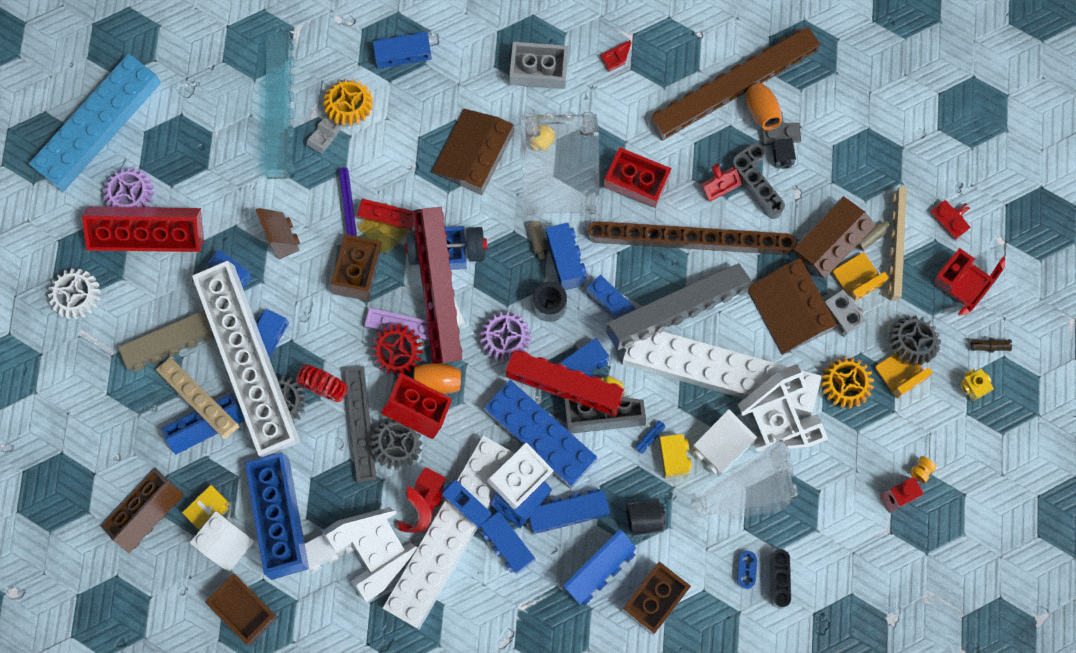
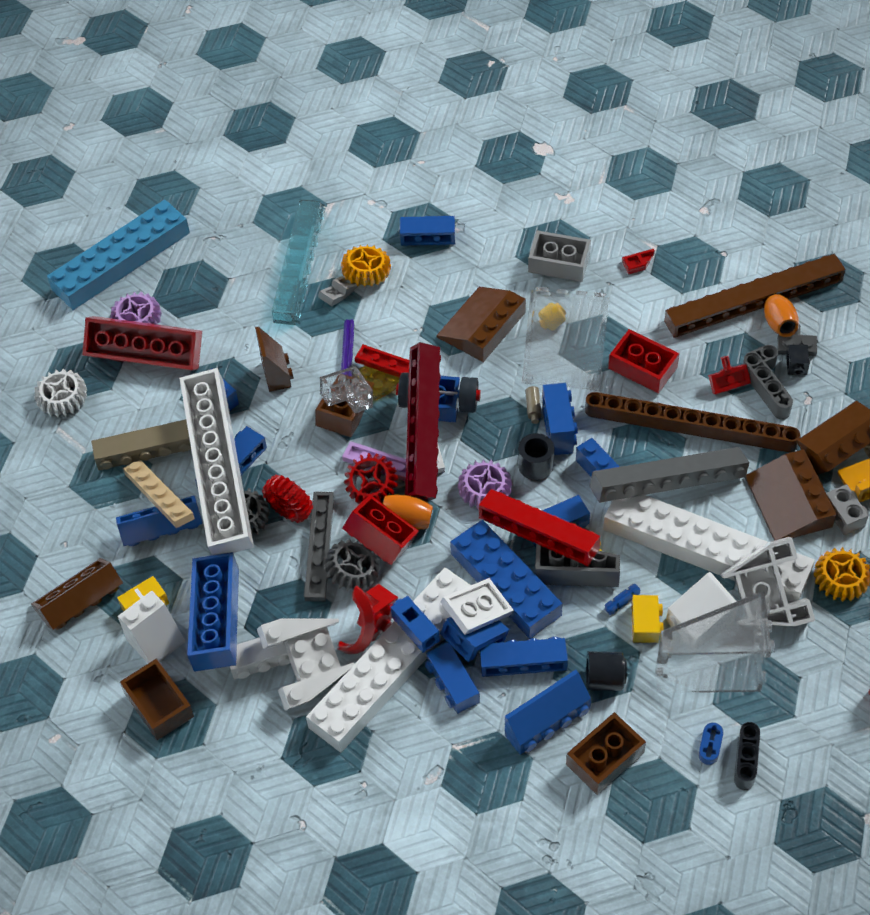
camera: 10 degrees right, 20 degrees down
none -> clear brick [320,366,373,413]

